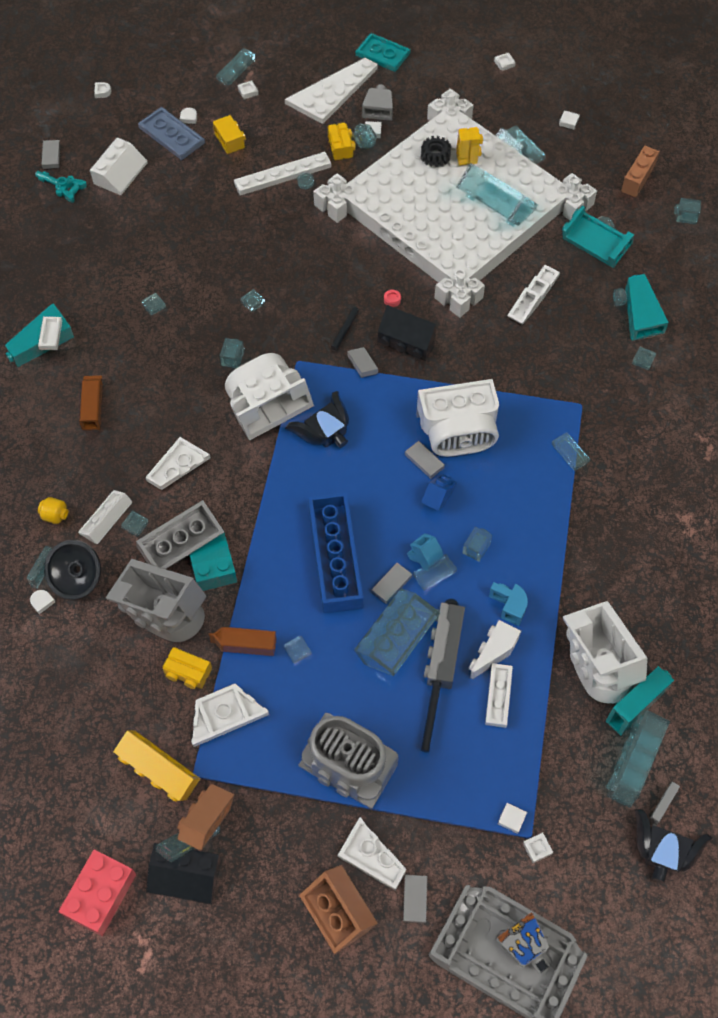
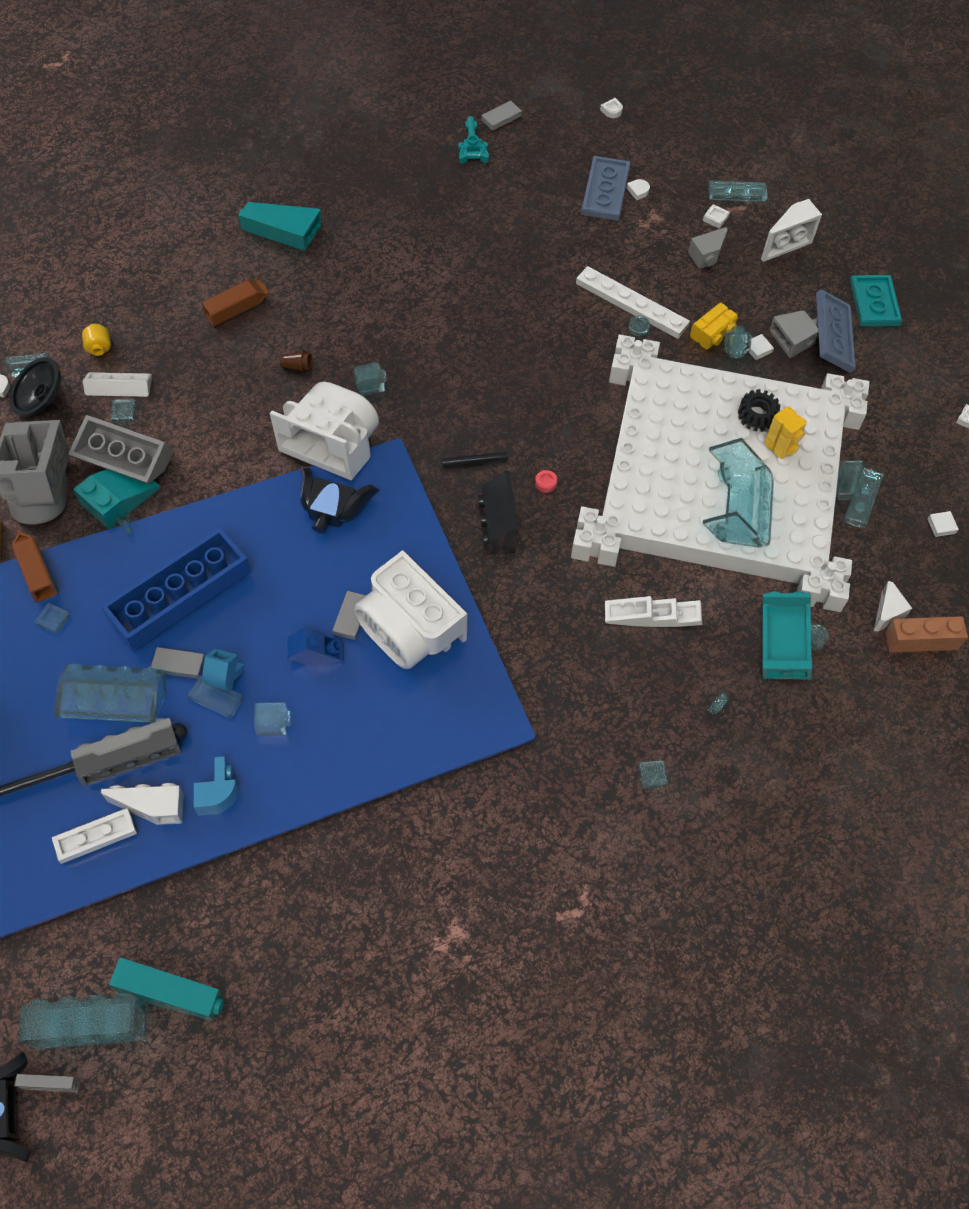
camera: 55 degrees right, 0 degrees up
white tile [38,317,62,350] -> none
white slope [90,138,147,195] -> none
clear light blue tile [141,293,166,316] -> none
white wing [146,437,211,490] -> none
yellow brick [213,115,246,154] -> none
clear light blue tile [240,289,265,312] -> none
white wing [285,58,378,124] -> none
light grey tile [347,347,378,378] -> none
clear light blue tile [552,432,590,471] -> none
white brick [563,601,647,704] -> none
teal slope [625,274,669,341] -> none
clear light blue brick [674,198,701,224] -> none
none -> clear light blue hand [116,513,132,534]
none -> reddish brown cone [280,351,313,372]
none -> light grey slope [688,227,728,269]
none -> white slope [761,199,822,262]
none -> sand blue tile [816,289,856,373]
none -> white slope [874,581,912,632]

